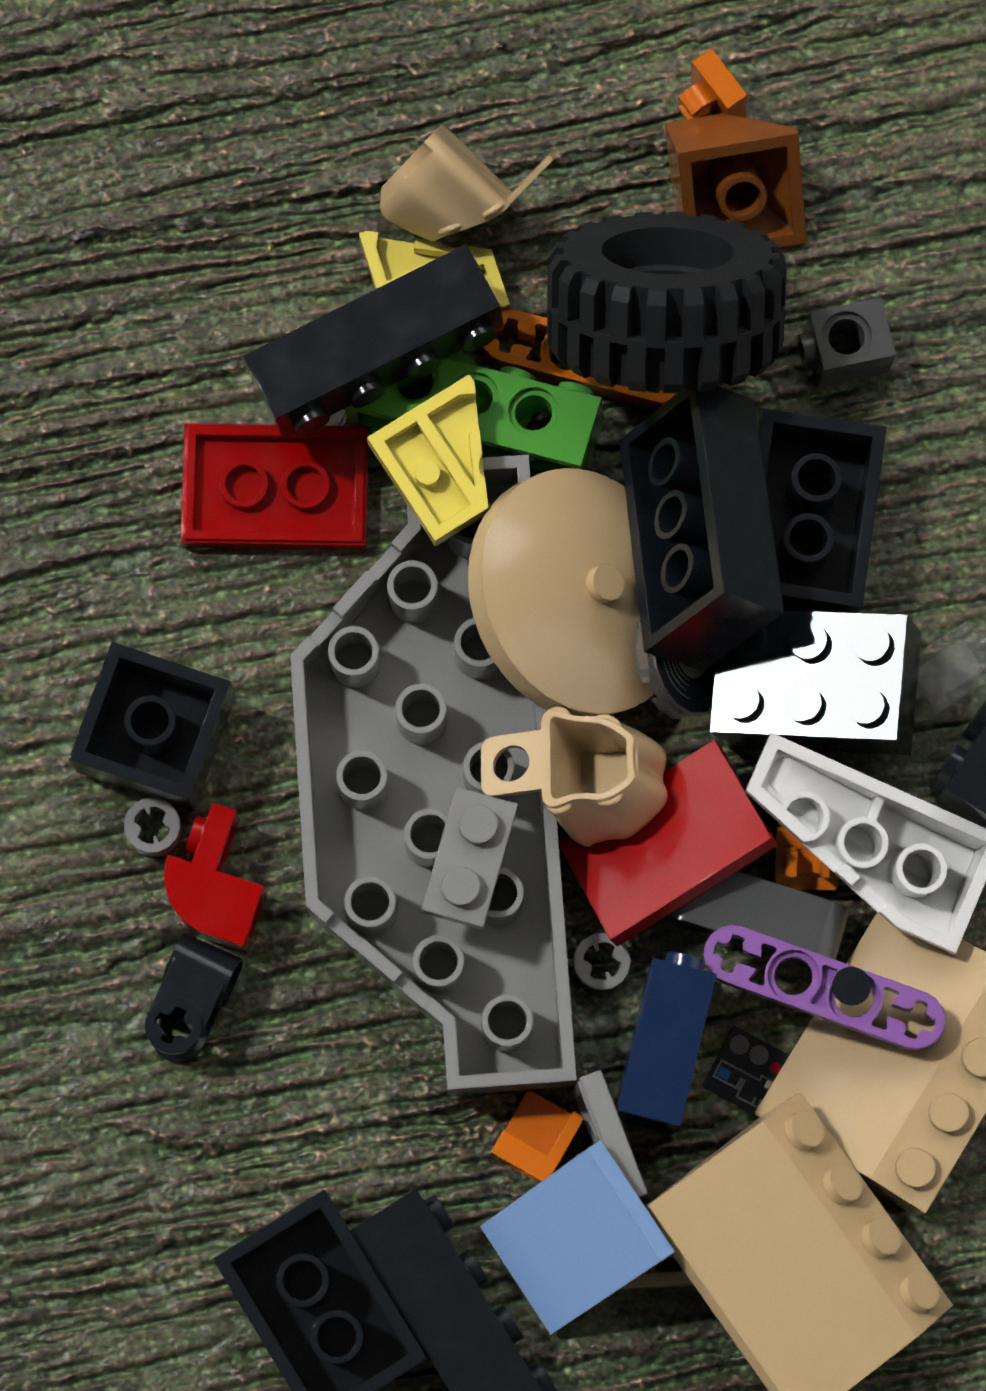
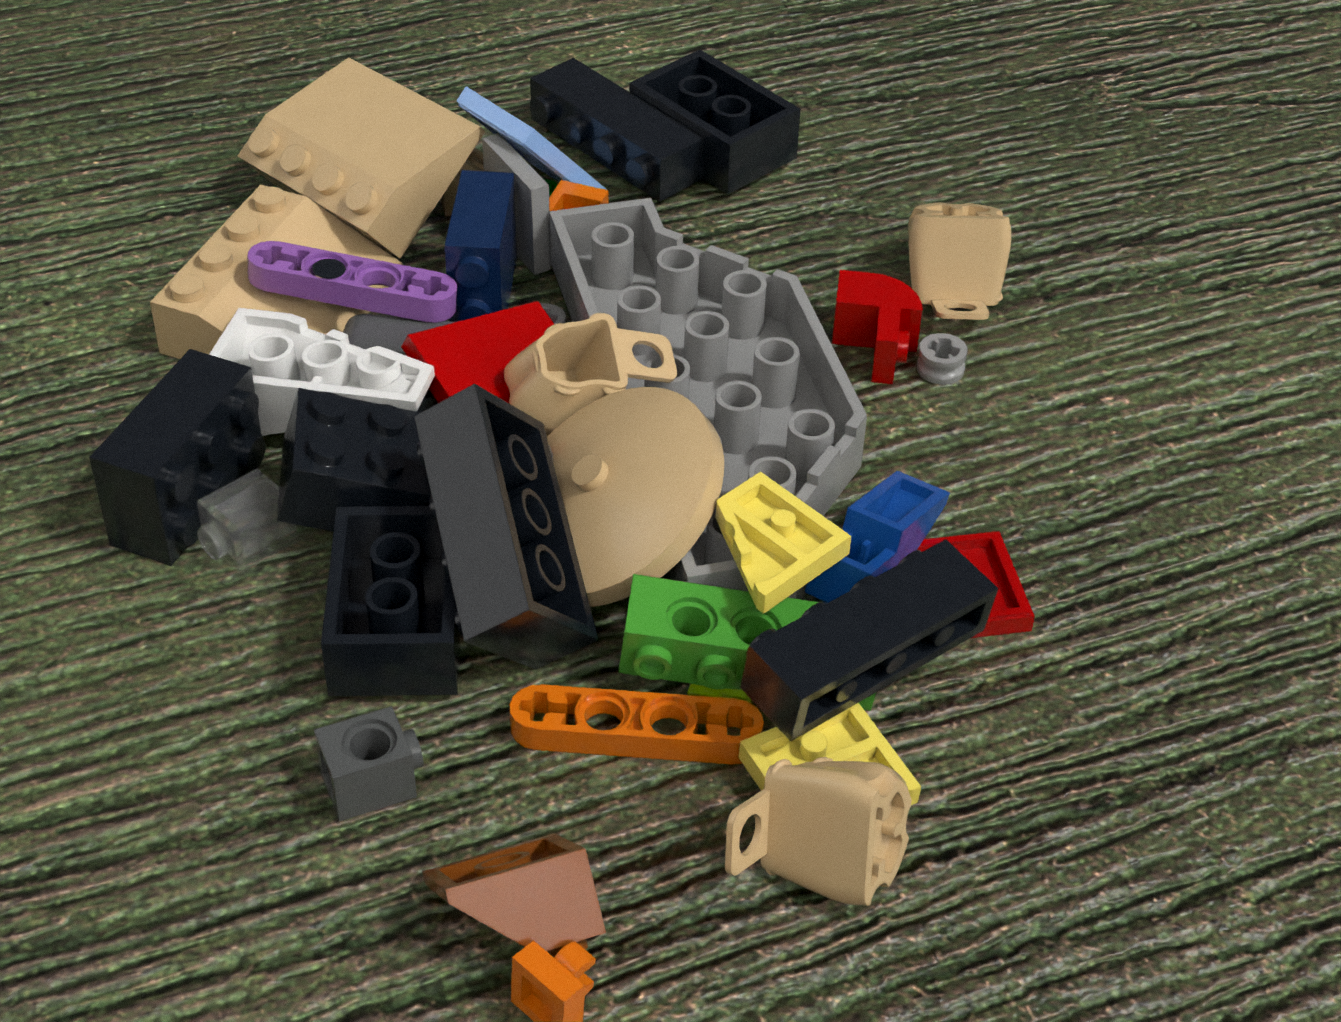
camera: 170 degrees right, 35 degrees down
black brick [68,642,236,812] -> none
black piece [145,934,243,1063] -> none
light grey plate [421,787,518,930] -> none
black tyre [547,212,787,393] -> none
none -> blue slope [805,471,950,603]
none -> tan piece [908,202,1011,320]

